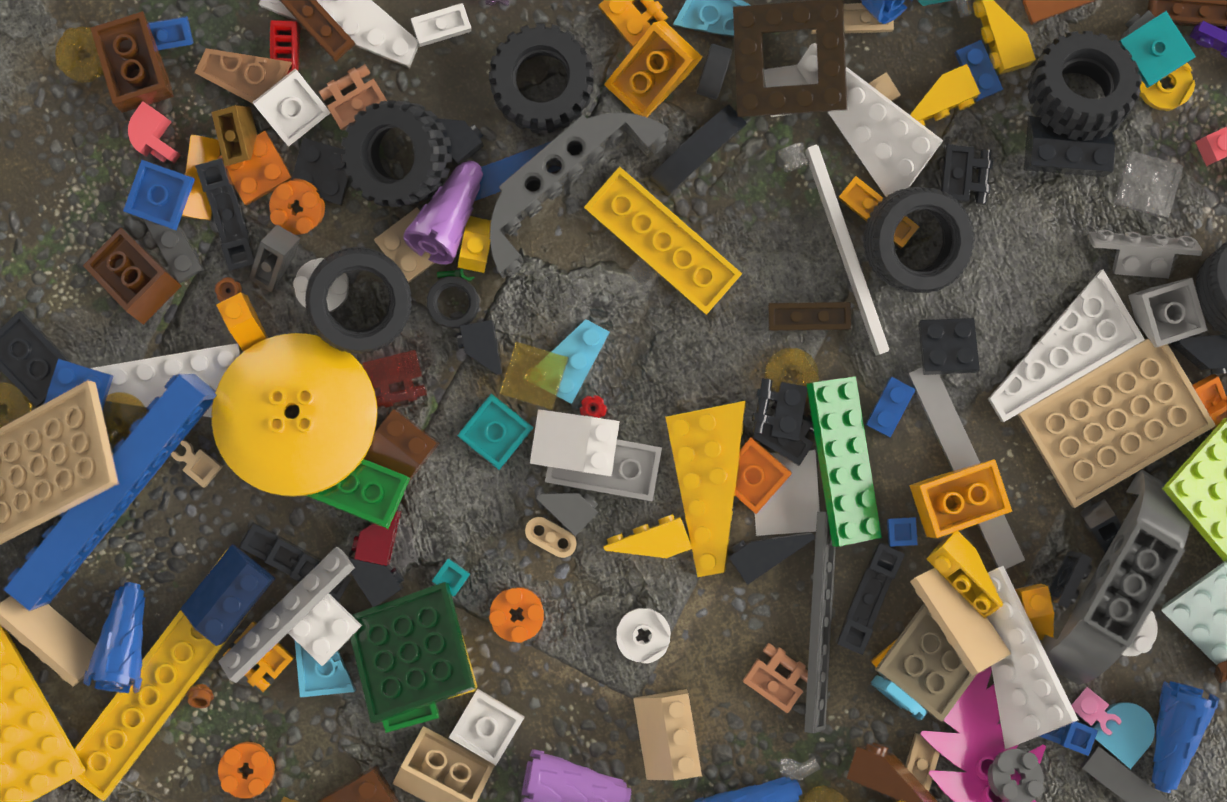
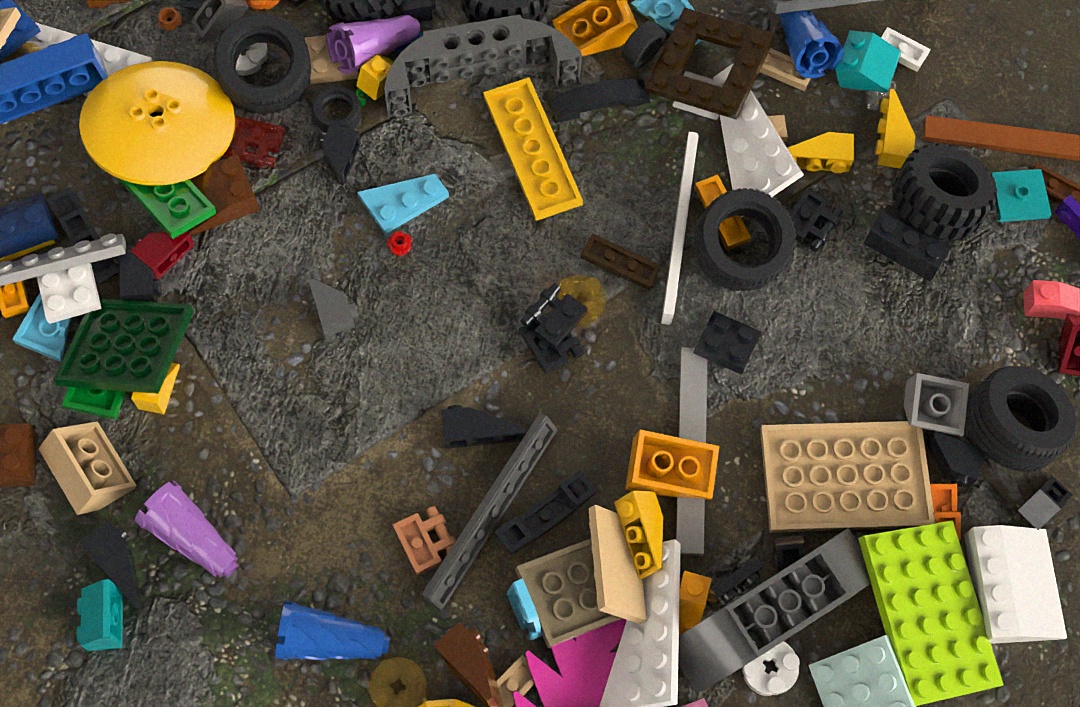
camera: 25 degrees right, 20 degrees down
tan plate [171,441,223,488] -> none
light orange slope [216,293,268,352] -> none
teal plate [432,558,470,597] -> none
white plate [449,689,524,765] -> none
teal plate [457,393,534,470] -> none
orange plate [489,587,544,643] -> none
clear yellow plate [500,342,569,410] -> none
tan plate [525,517,577,558] -> none
white slope [530,409,619,476] -> none
light grey plate [545,440,662,501] -> none
yellow slope [603,514,692,558] -> none
white plate [616,608,671,663] -> none
tan slope [633,689,702,780] -> none
yellow wing [666,401,746,577] -> none
orange plate [735,437,792,514] -> none
white sticker [755,450,820,536] -> none
clear wheel [778,142,810,173] -> none
clear arm [779,757,820,780] -> none
plate [807,376,882,547] -> none
blue plate [865,377,916,438] -> none
blue plate [887,517,918,547] -> none
blue plate [955,40,1003,102] -> none
white wing [988,269,1145,422] -> none
light grey bracket [1088,230,1203,278] -> none
clear plate [1114,151,1184,219] -> none
yellow plate [1139,63,1195,111] -> none

